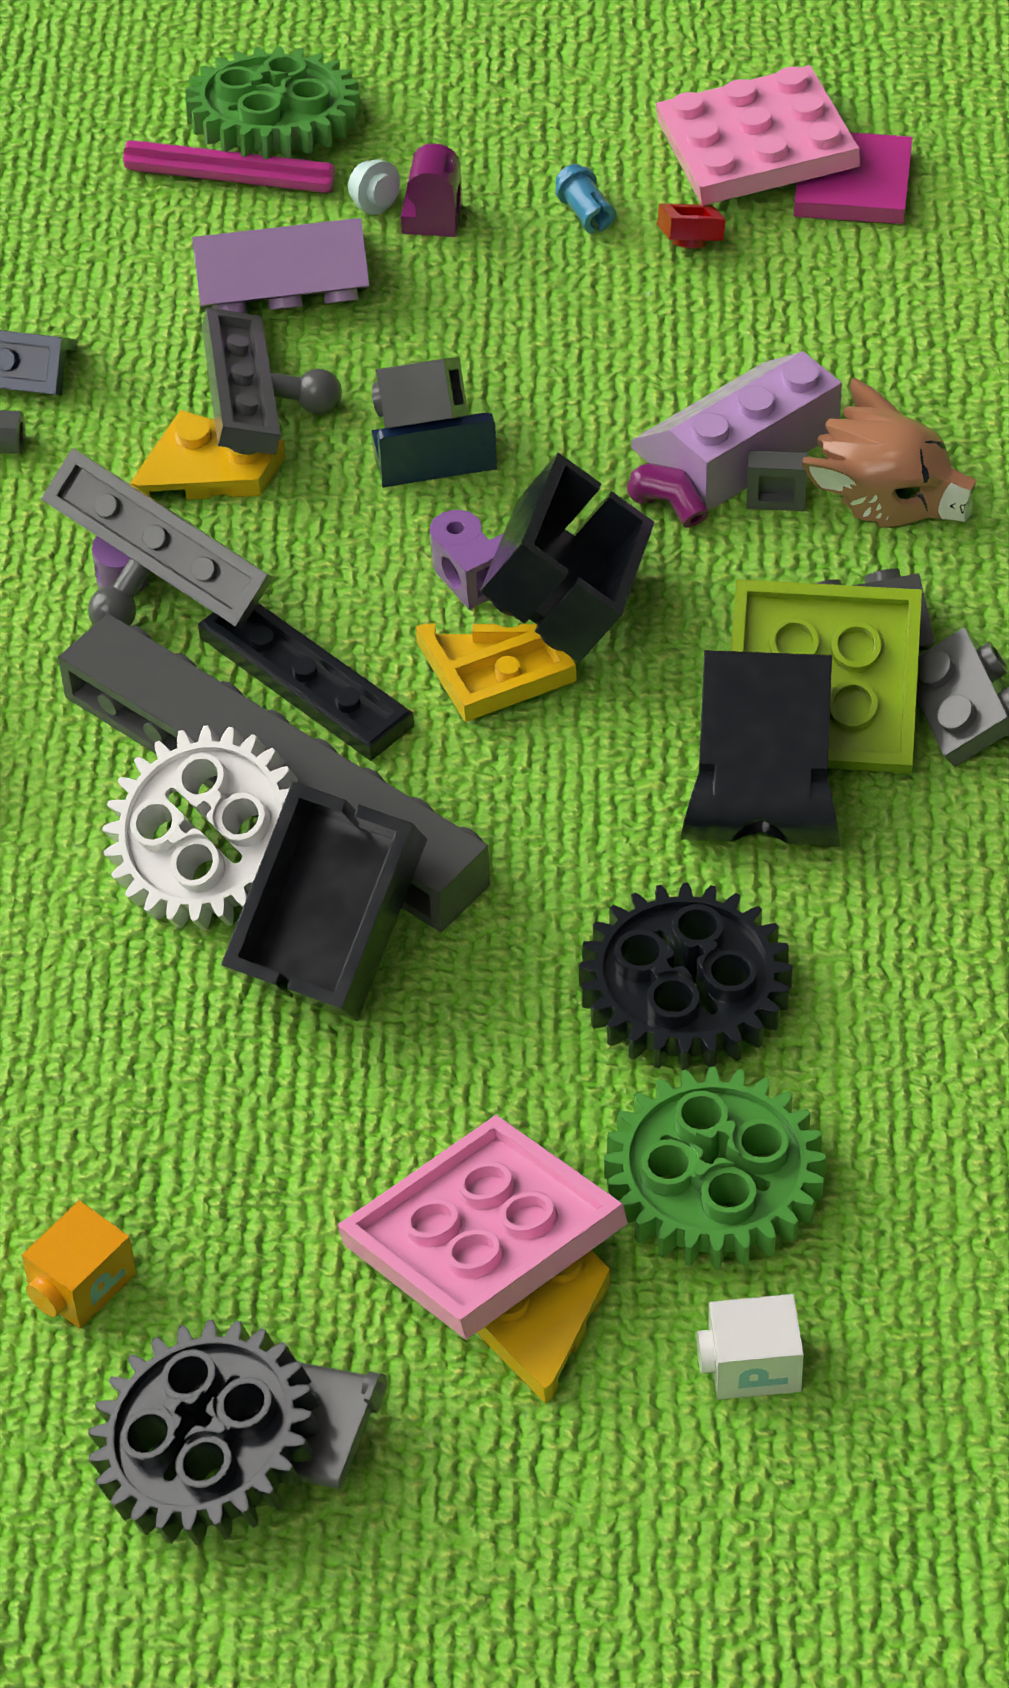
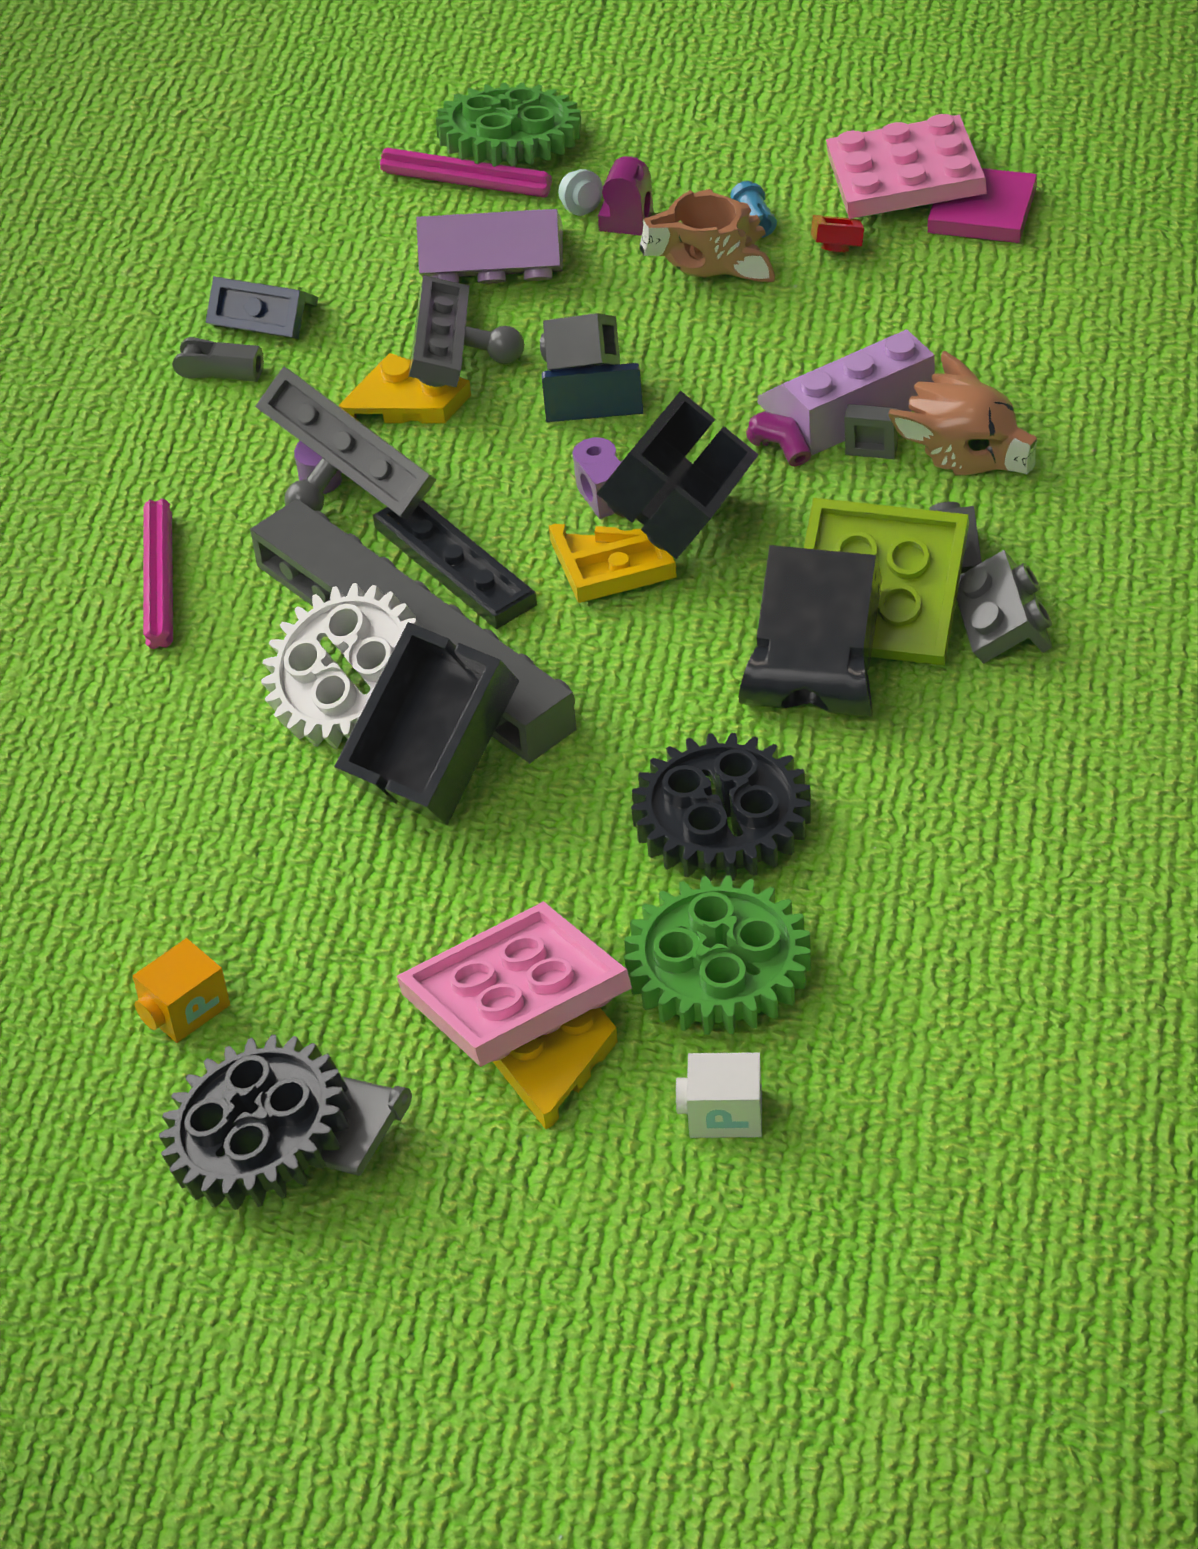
camera: 10 degrees right, 5 degrees down
none -> nougat piece [639,189,775,282]

